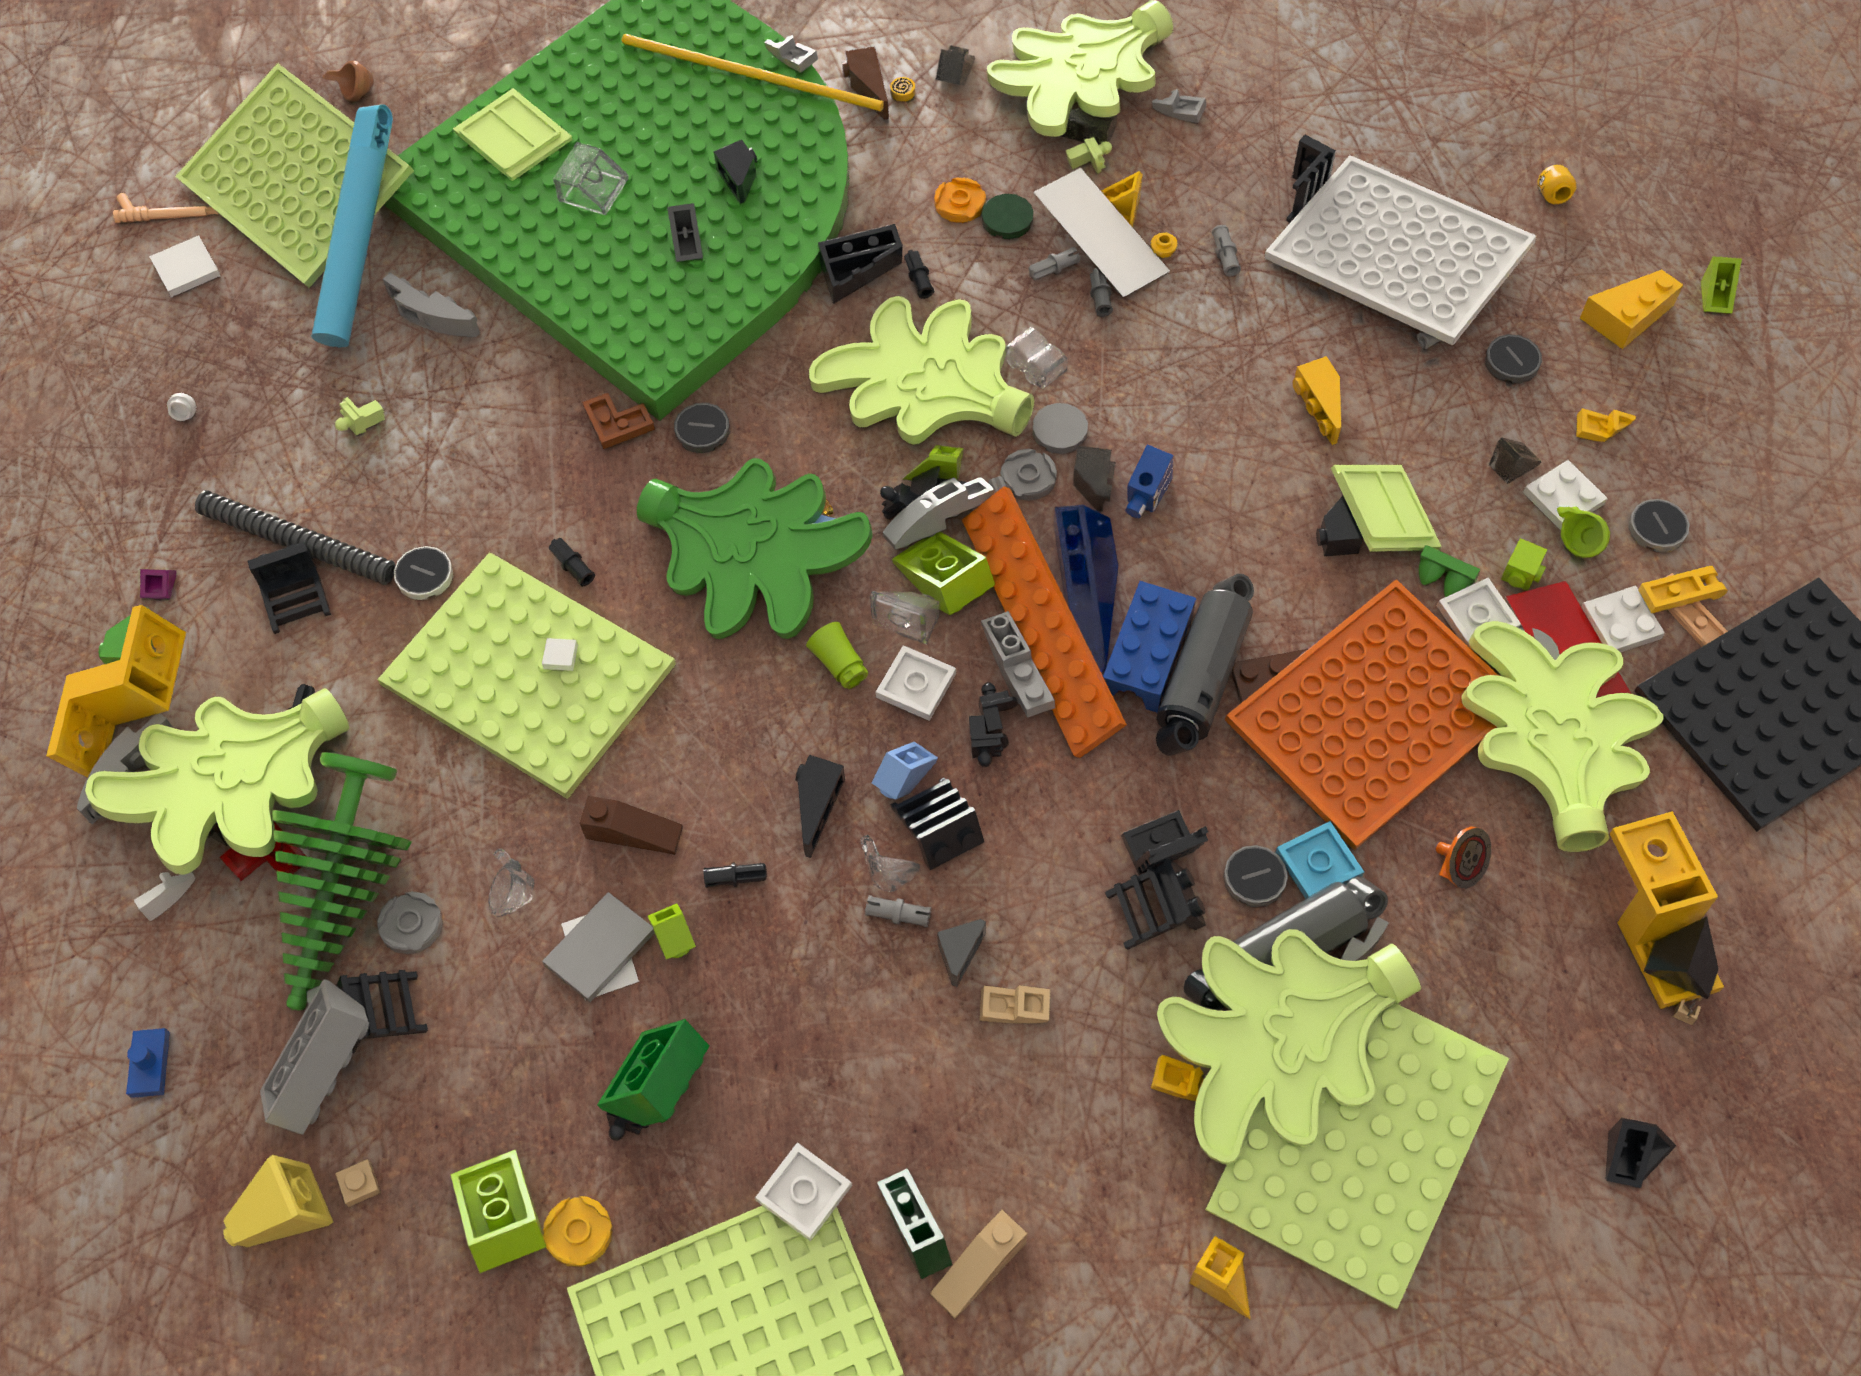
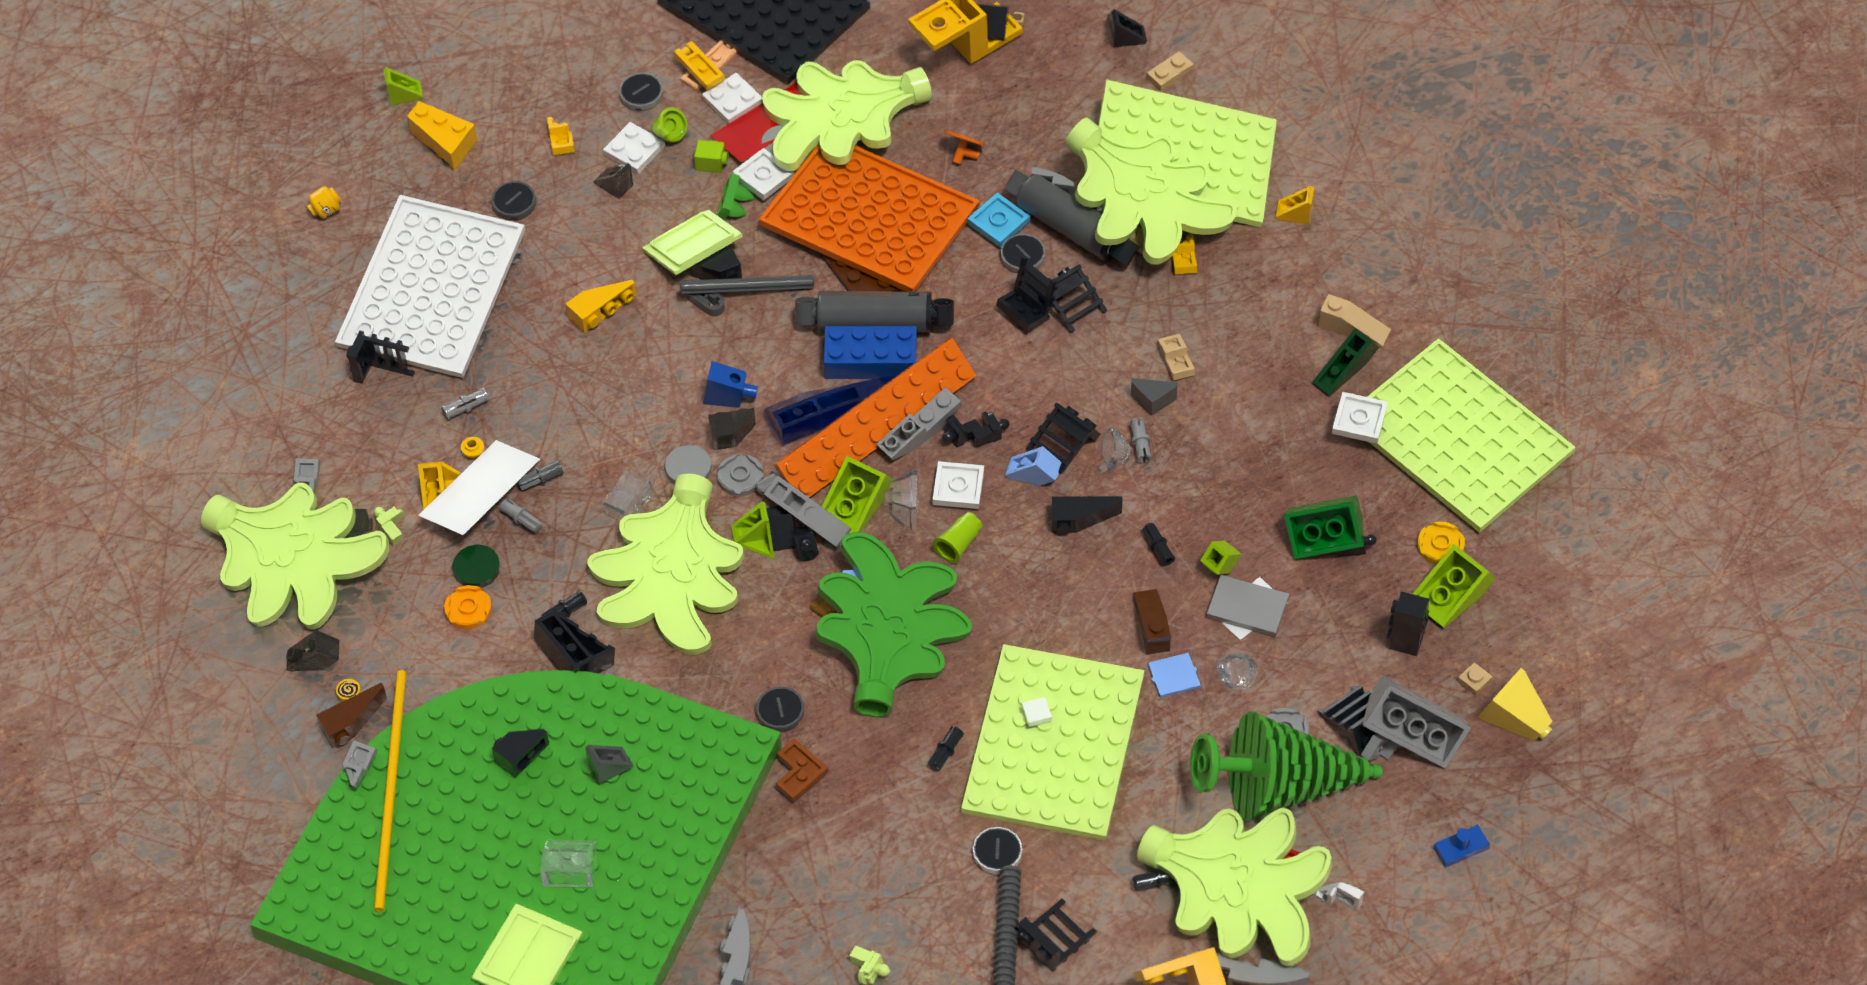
camera: 110 degrees left, 5 degrees down
none -> dark grey axle [680,275,814,294]
none -> dark grey beam [688,293,725,316]
none -> tan plate [1147,51,1194,91]
none -> light blue piece [1148,653,1201,698]
none -> black wedge [1387,591,1429,656]

